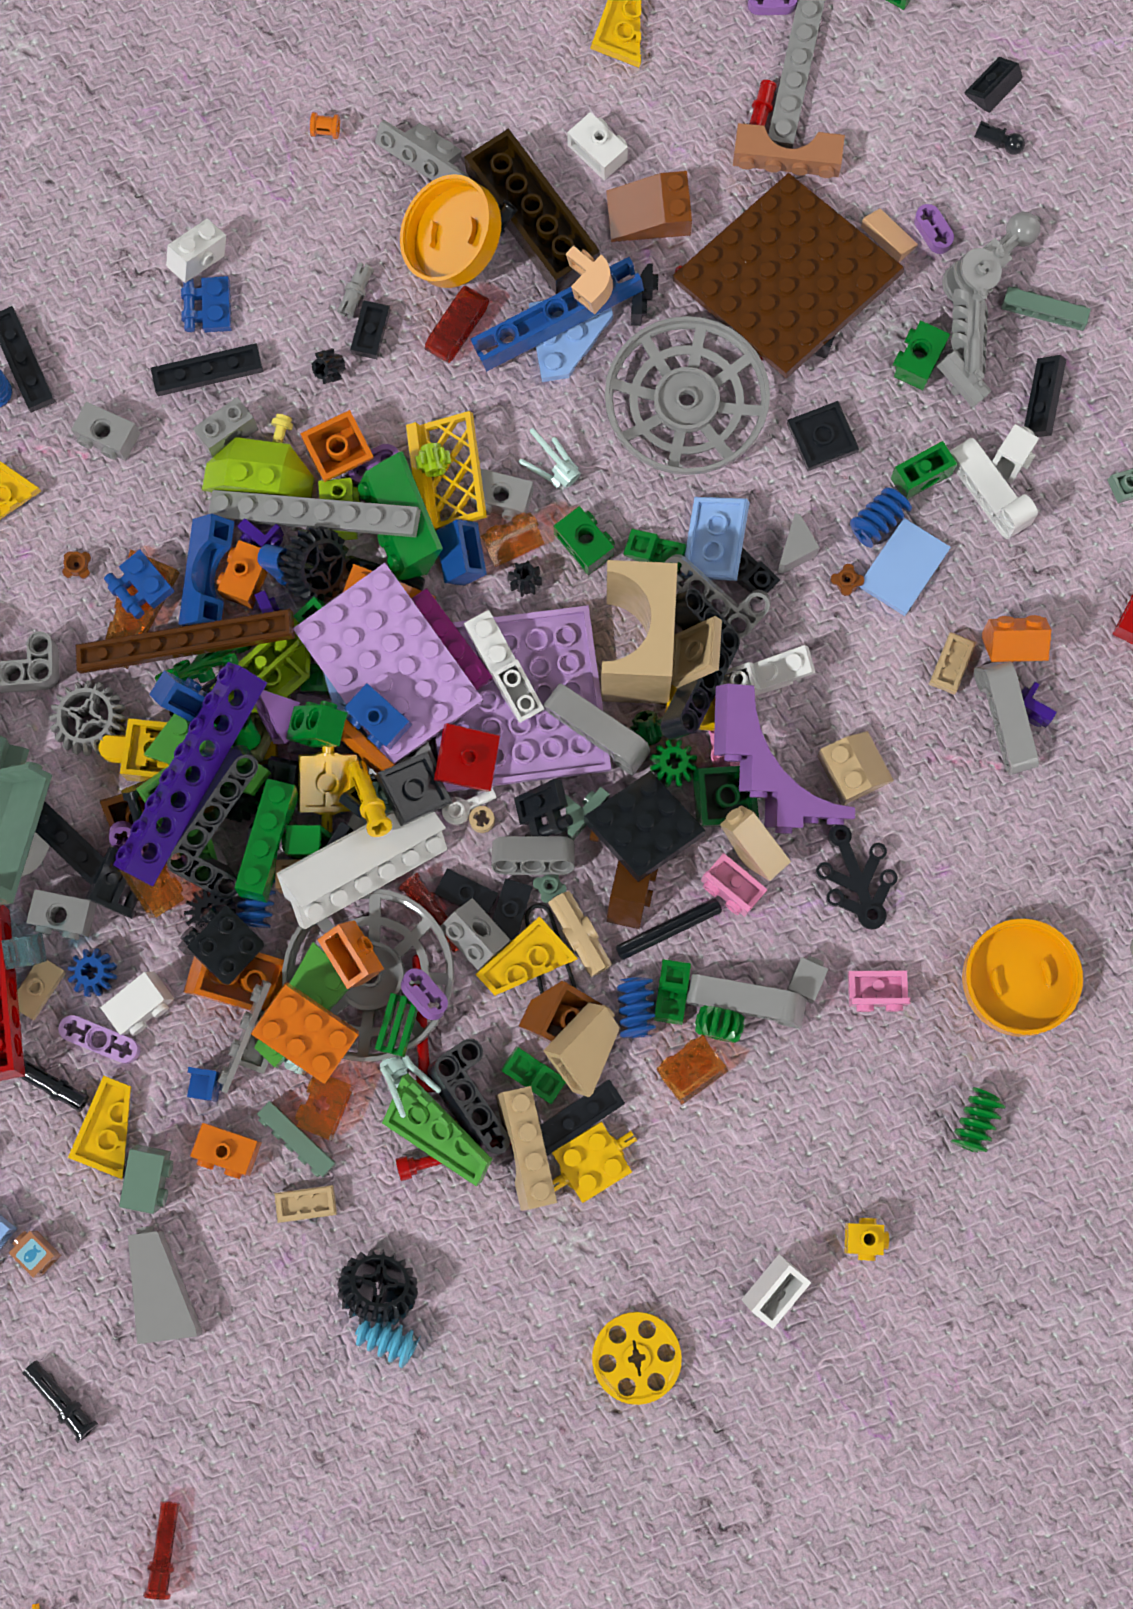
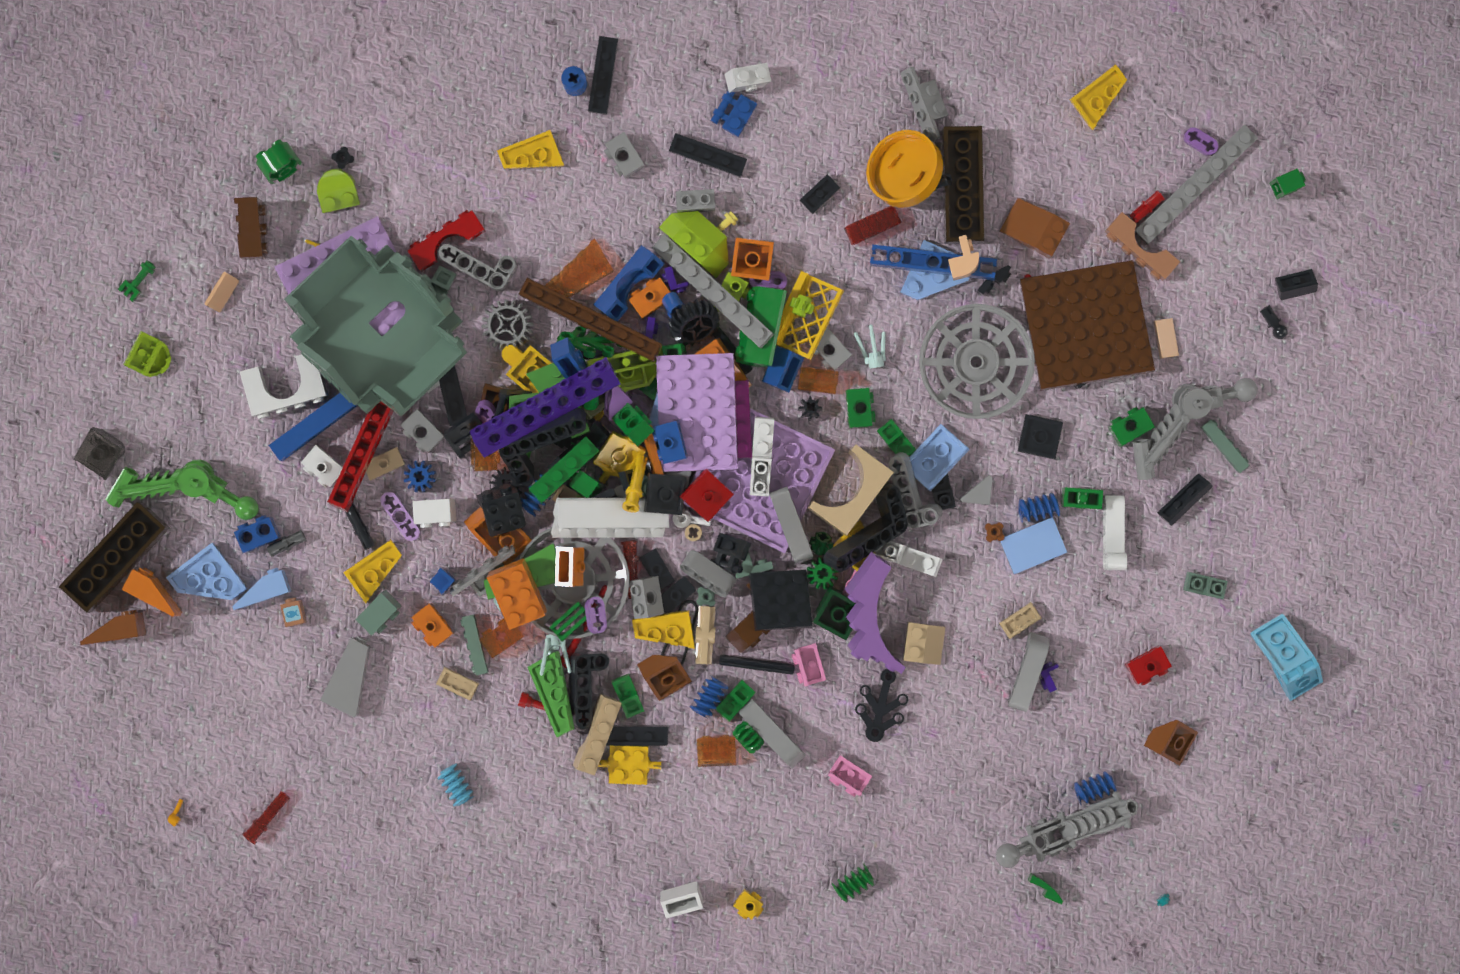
camera: 25 degrees right, 10 degrees up
clear light blue brick [1,933,47,969] -> none
black pin [22,1360,98,1443] -> none
dark orange plate [62,551,91,579] -> none
blue plate [104,549,175,619] -> none
orange bush [310,112,341,139] -> none
black gear [311,348,346,384] -> none
light grey pin [337,263,374,319] -> none
black gear [337,1249,418,1329] -> none
tan slope [543,1003,620,1097] -> none
white brick [567,112,628,181] -> none
yellow wedge [592,1312,682,1405] -> none
tan plate [671,616,722,688] -> none
tan slope [720,806,791,881] -> none
light grey brick [787,956,828,1004] -> none
medium lavender beam [914,204,954,254] -> none
light orange piece [962,919,1083,1037] -> none
orange slope [982,615,1052,662] -> none
white brick [992,424,1039,484] -> none

